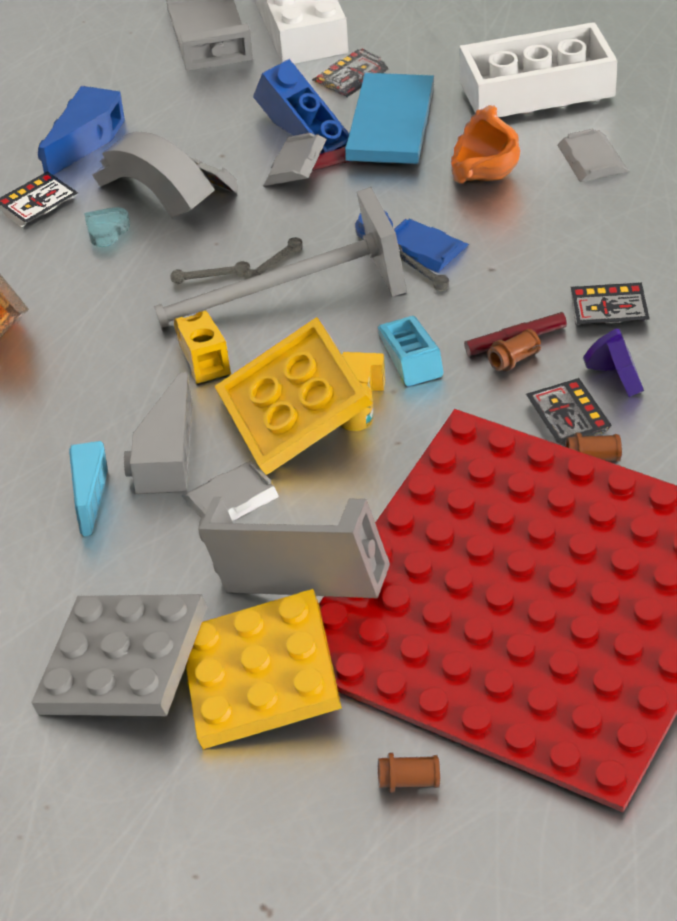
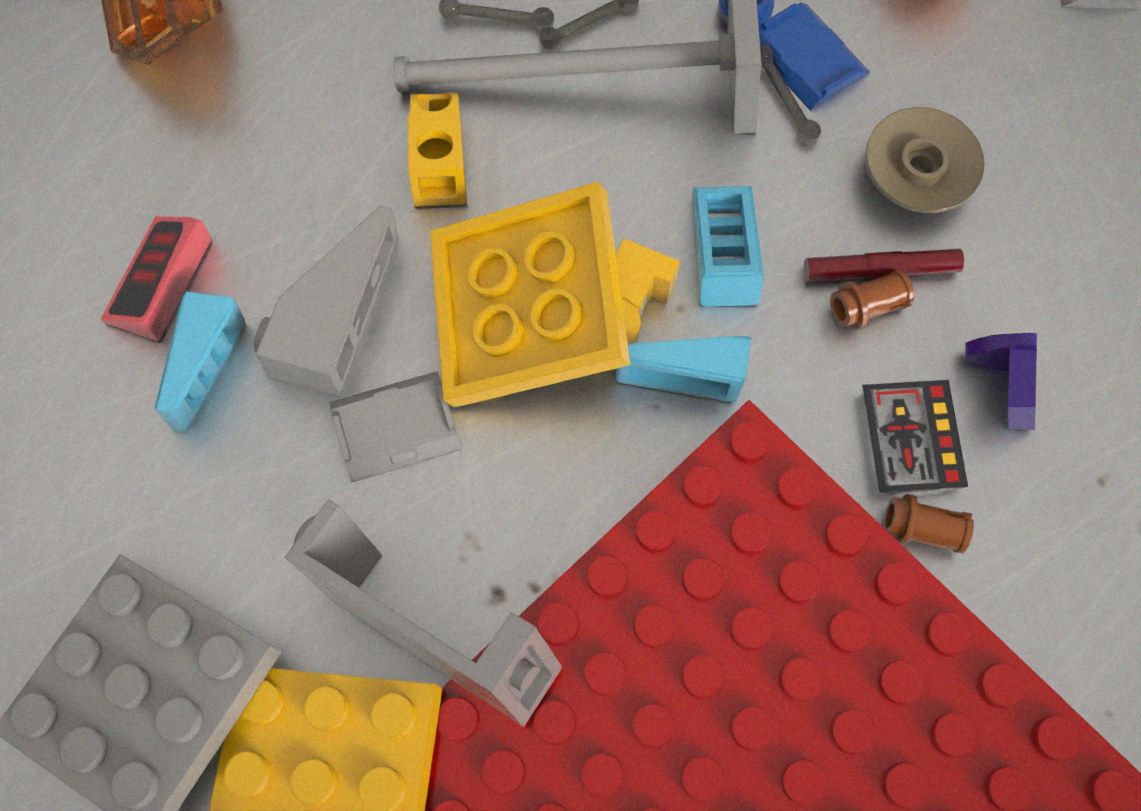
camera: 10 degrees right, 25 degrees up
piece [571,282,650,325] -> none
none -> slope [101,216,212,342]
none -> medium azure slope [615,336,751,403]
none -> dark tan dish [865,107,984,213]

